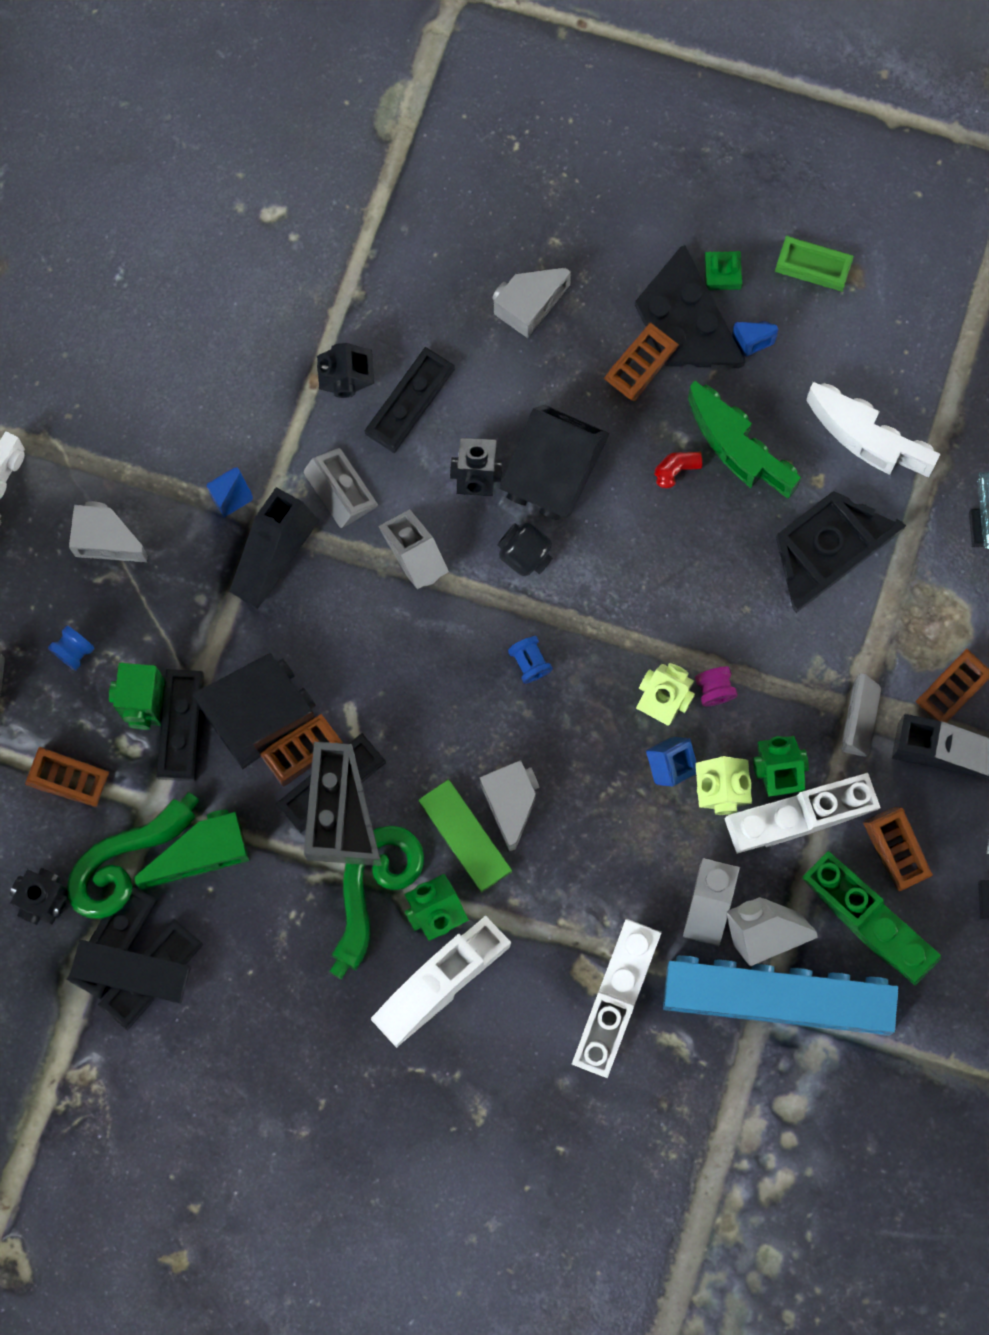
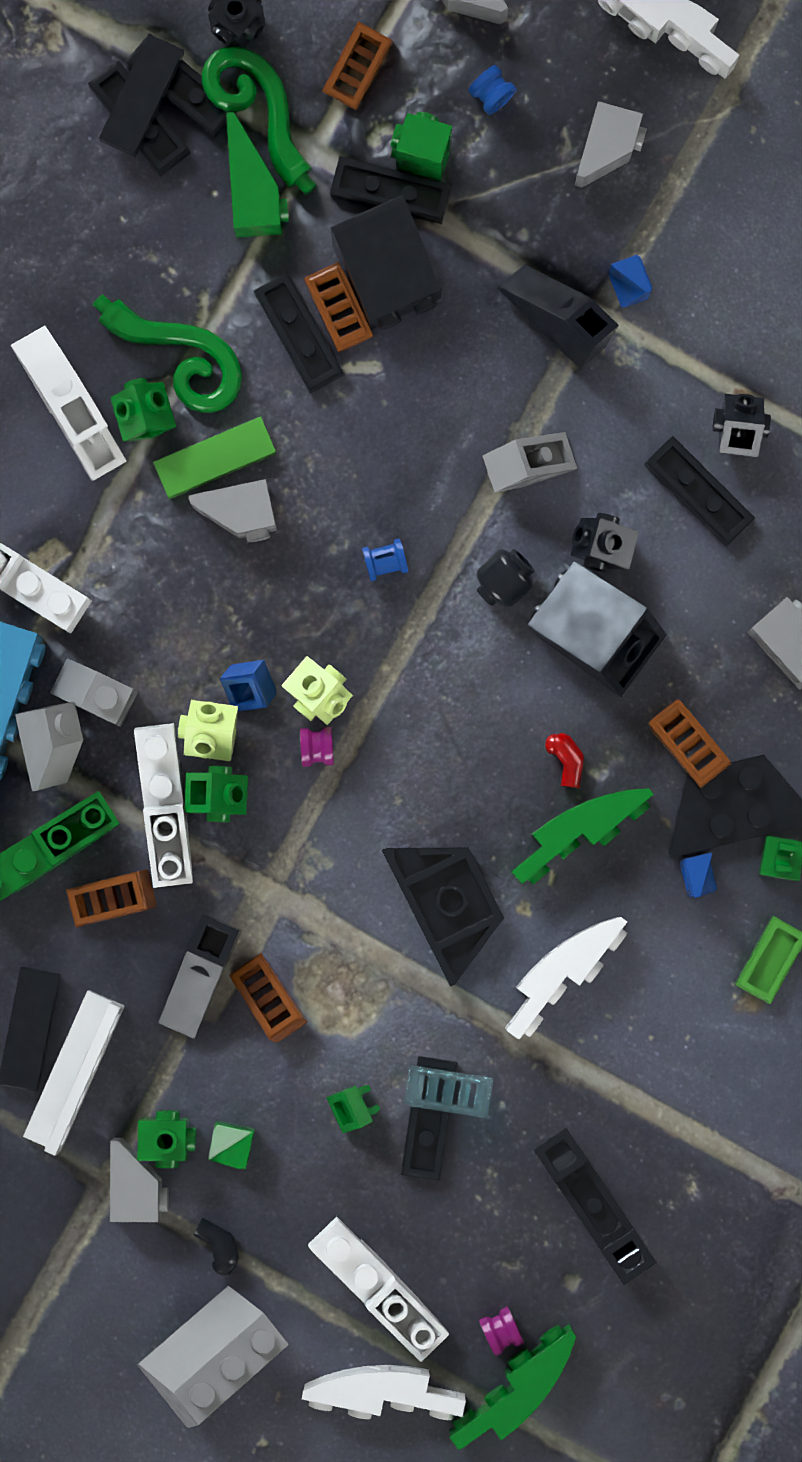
camera: 100 degrees right, 10 degrees up
light grey slope [304,448,378,528] -> none
dark grey wedge [304,742,382,866] -> none
light grey slope [841,673,881,757] -> none

